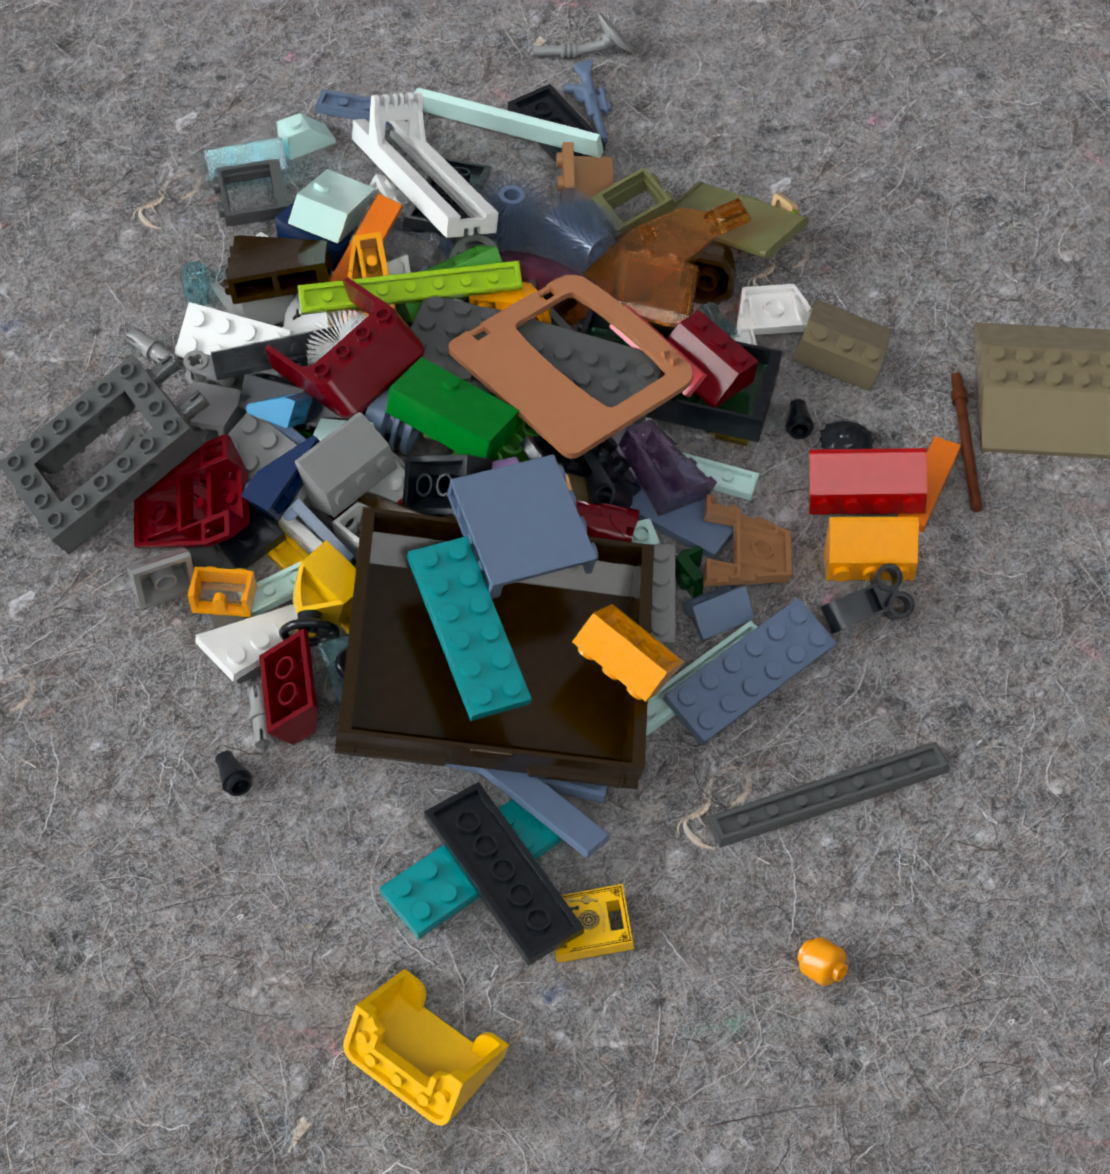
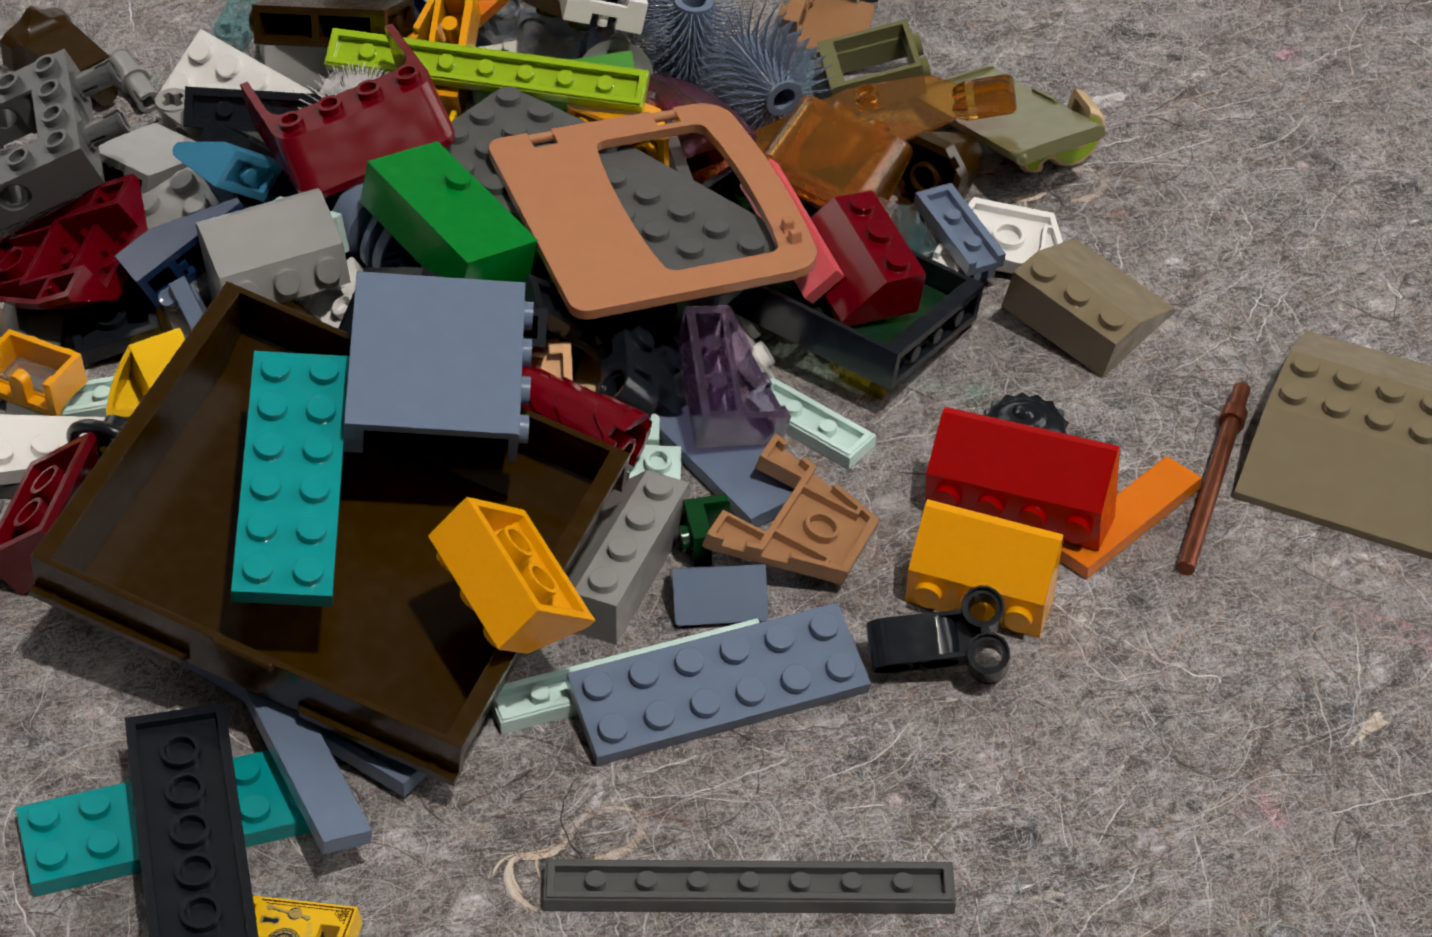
camera: 20 degrees right, 10 degrees down
black cone [786,399,814,439] -> none
none -> dark brown piece [0,6,118,106]
none -> sand blue hinge [913,183,1006,281]

